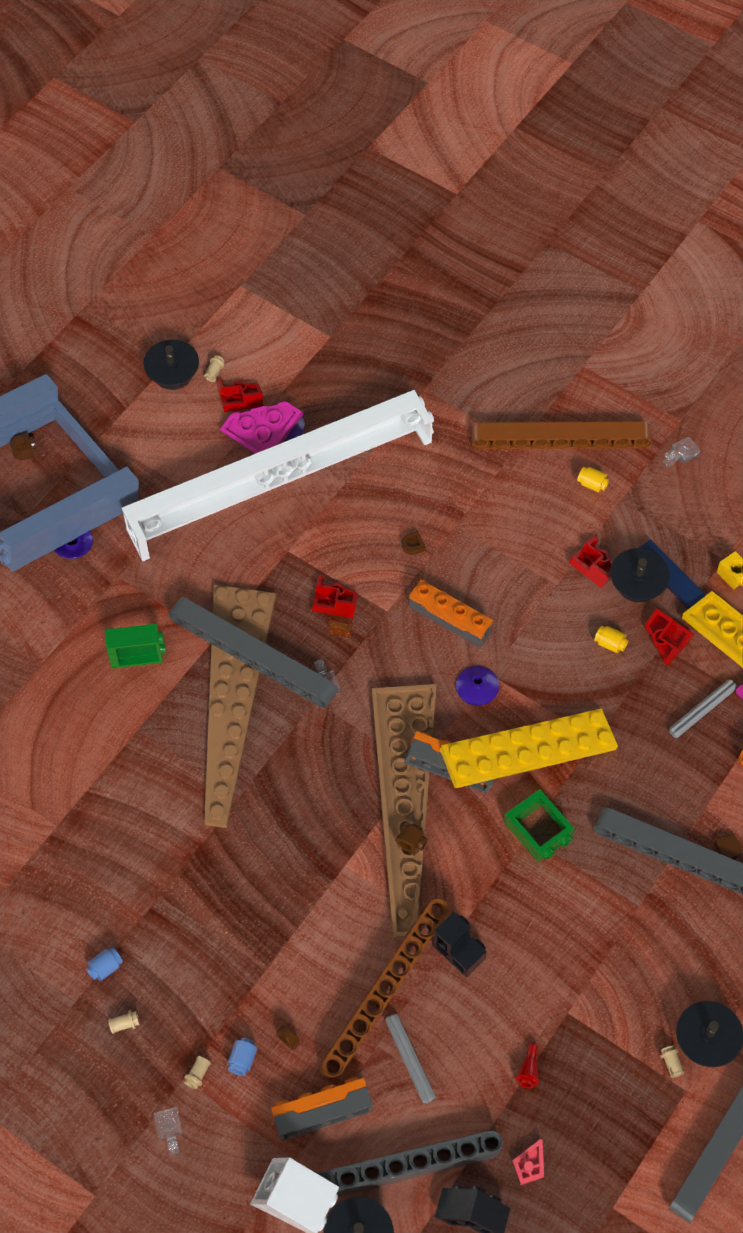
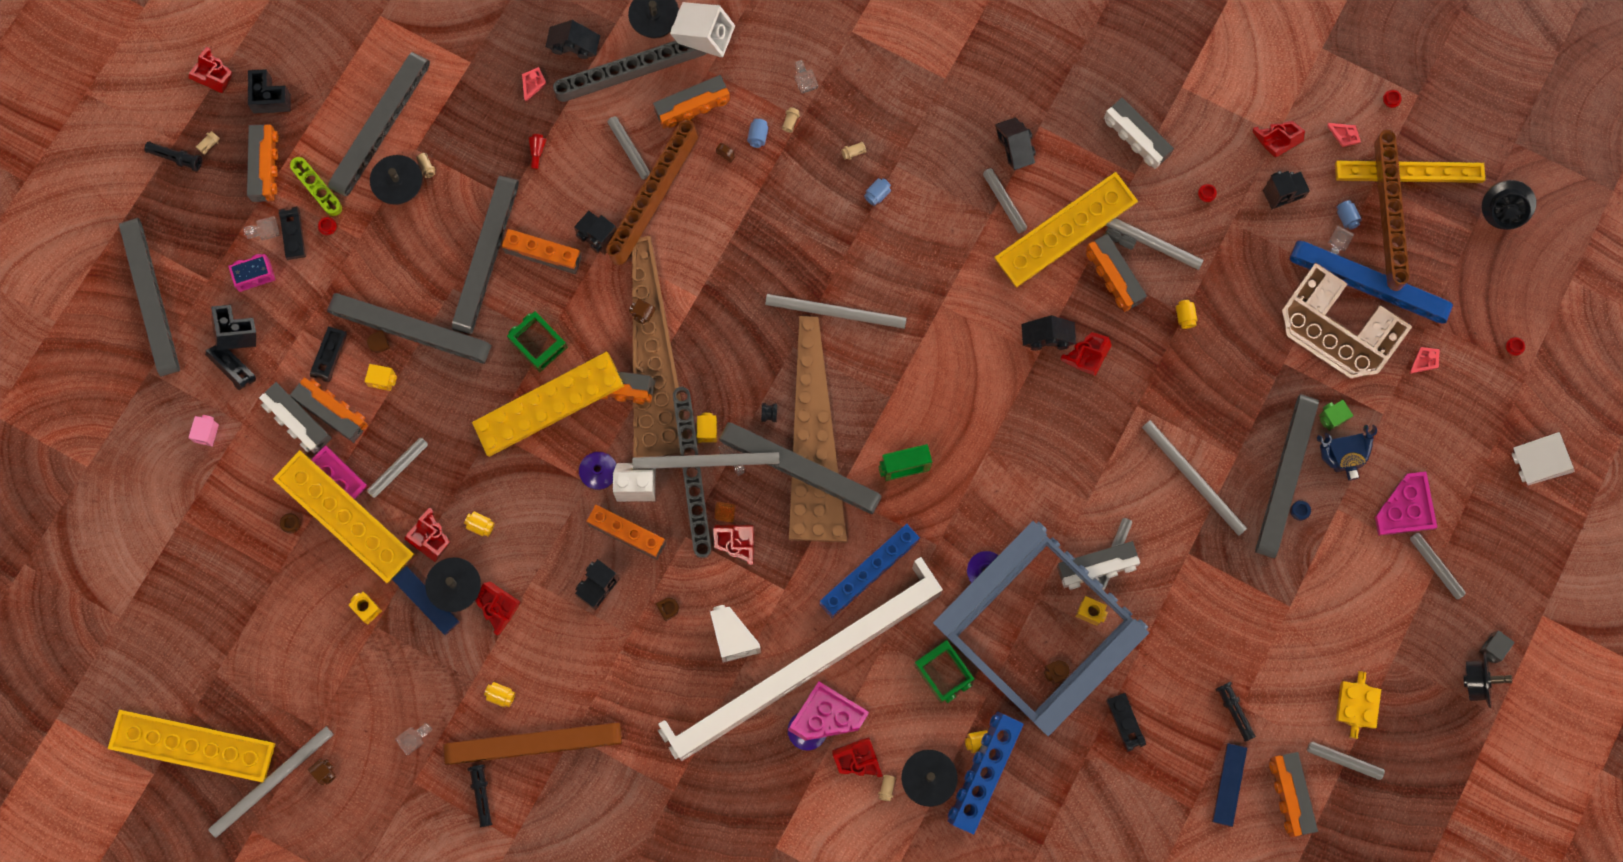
camera: 170 degrees right, 15 degrees up
none -> yellow brick [365,364,397,391]
none -> dark grey beam [452,176,519,334]
none -> black pin [467,764,492,828]
none -> orange piece [502,229,582,274]
none -> black brick [575,559,619,611]
none -> white slope [613,463,656,502]
none -> light grey piece [632,452,780,469]
none -> dark grey beam [673,387,711,559]
none -> yellow brick [697,413,717,443]
none -> white slope [710,605,761,663]
none -> black wheel [761,403,777,422]
none -> light grey piece [765,294,906,329]
none -> blue brick [819,524,920,619]
none -> green window [914,640,974,704]
none -> blue brick [948,711,1024,835]
none -> yellow brick [965,730,988,753]

